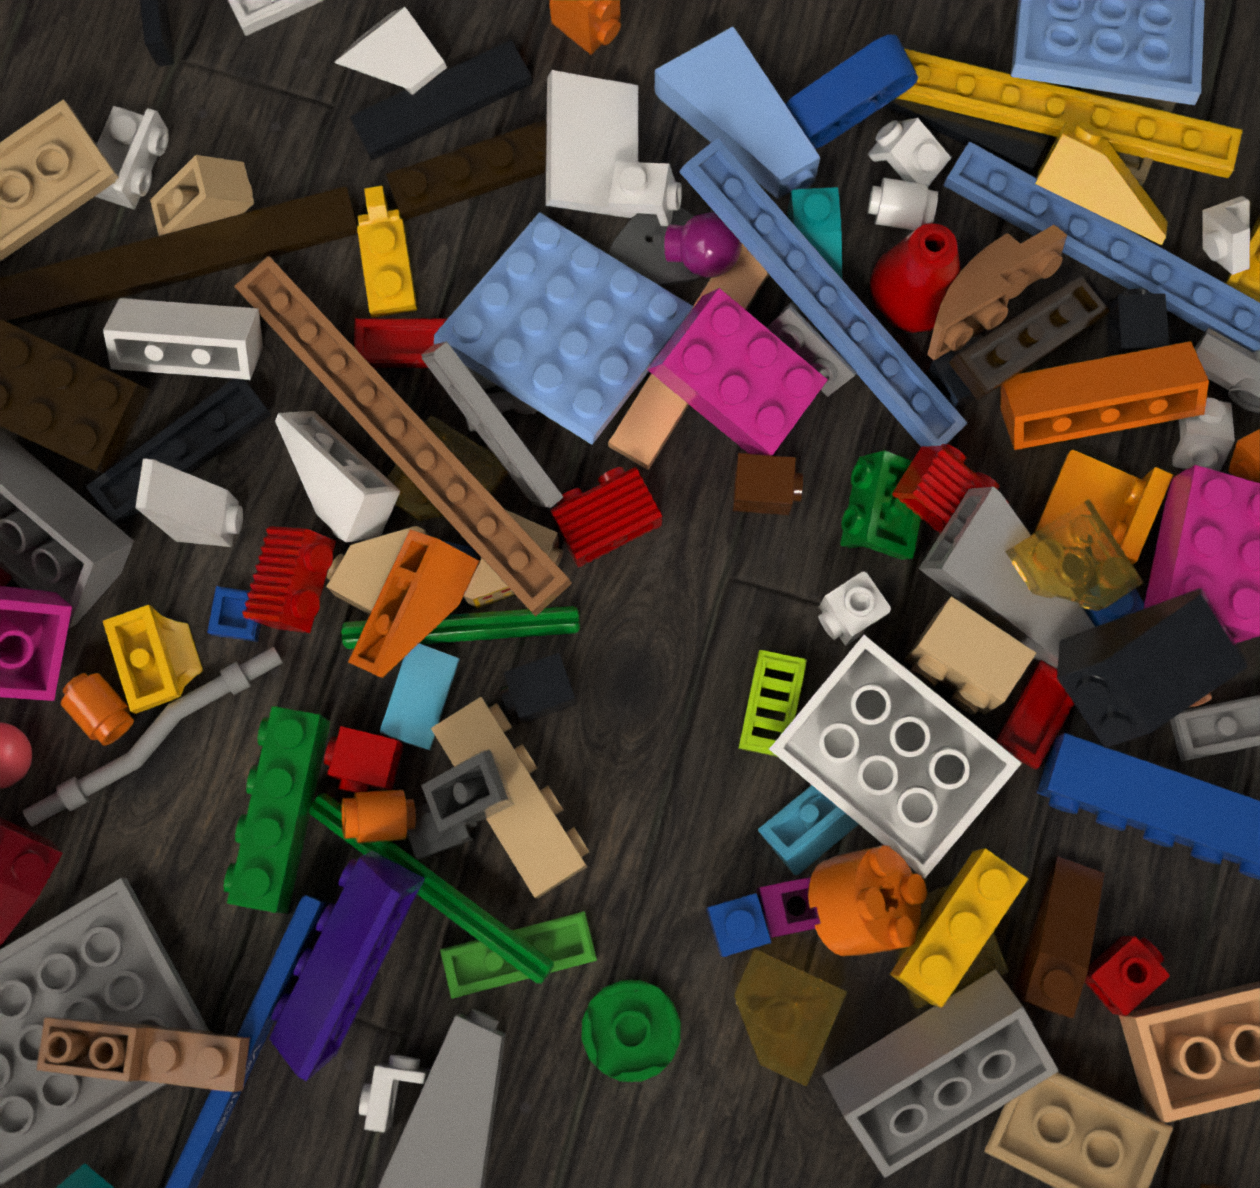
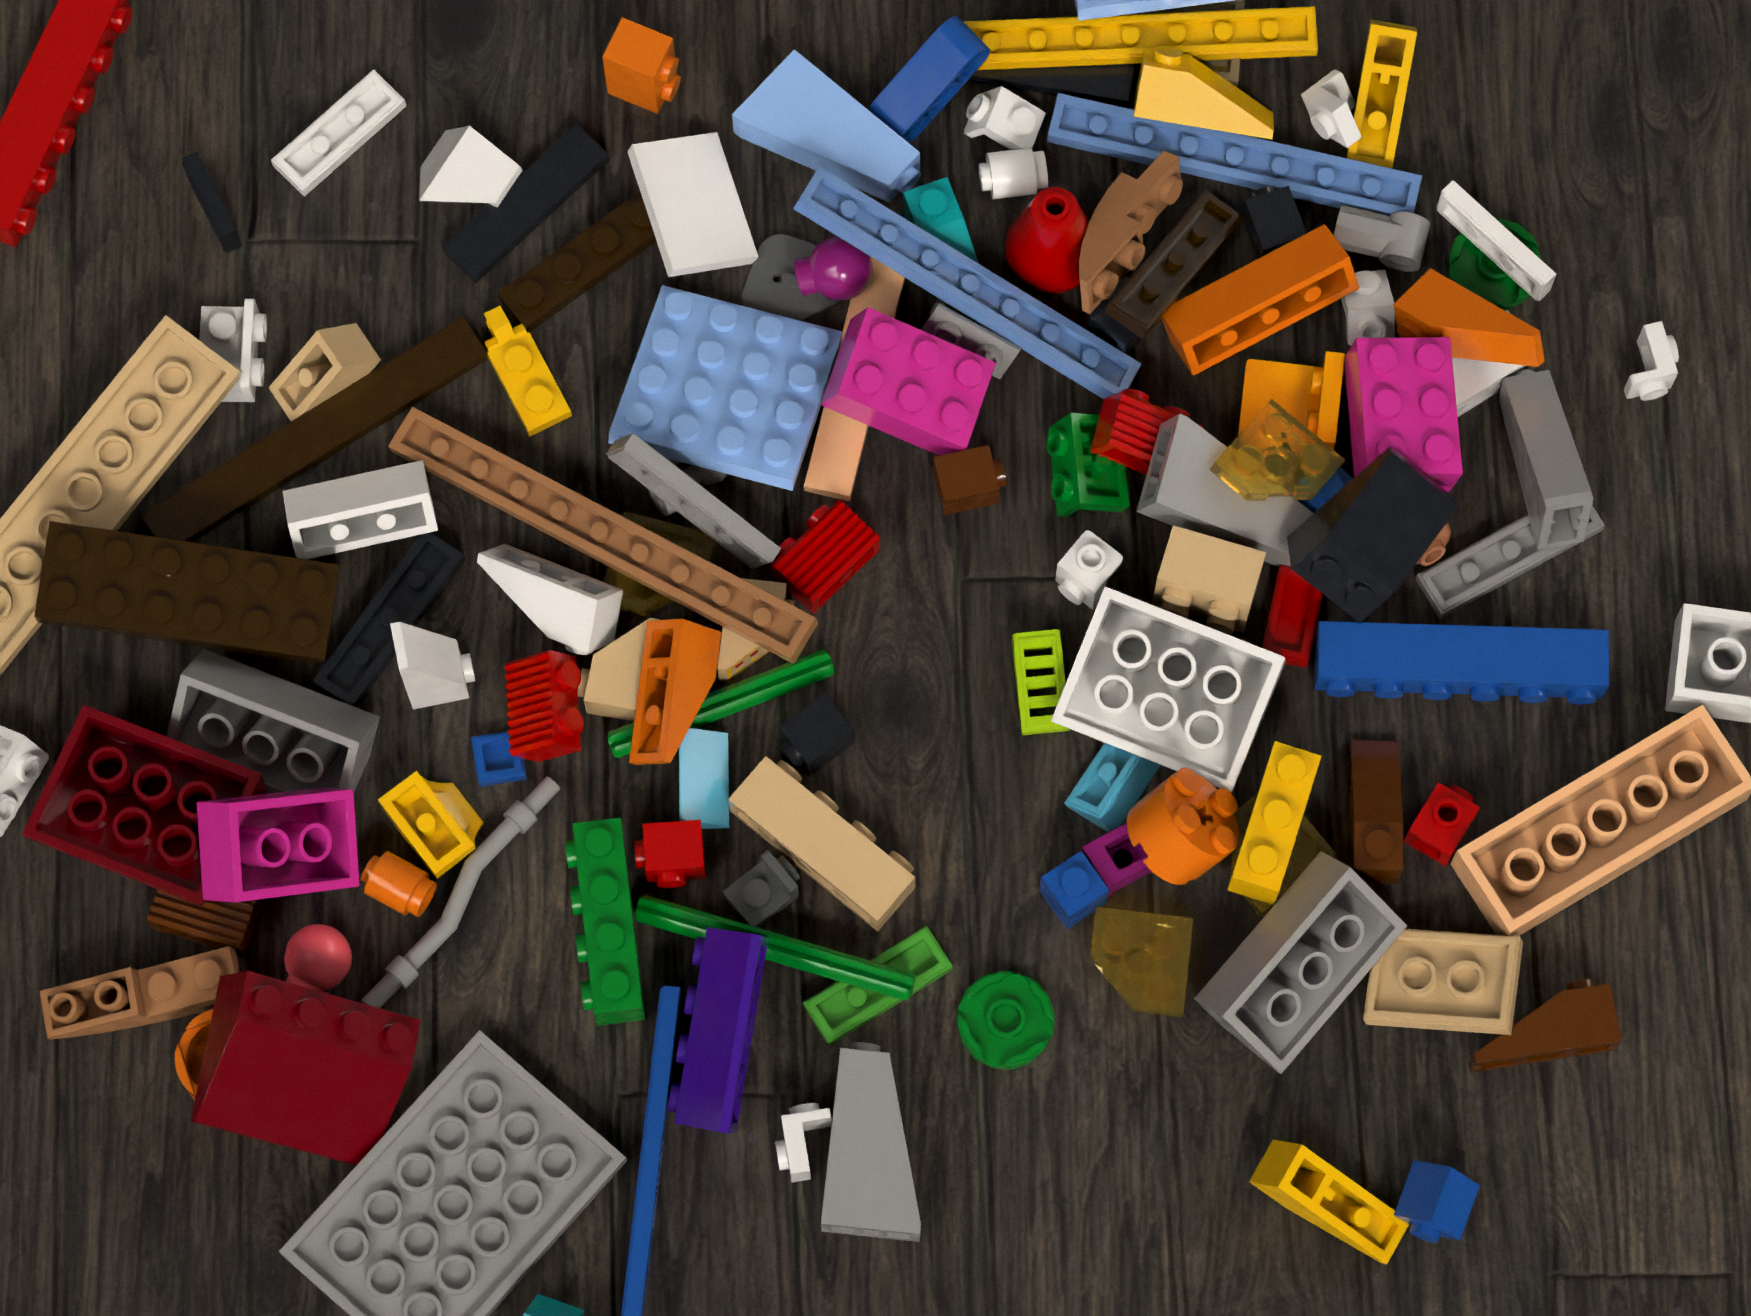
camera: 20 degrees left, 5 degrees down
medium nougat slope [36,1017,250,1092] -> none
orange brick [342,790,416,843] -> none
red tile [354,319,447,368] -> none
dark grey slope [421,750,514,833] -> none
white bracket [608,161,682,226] -> none

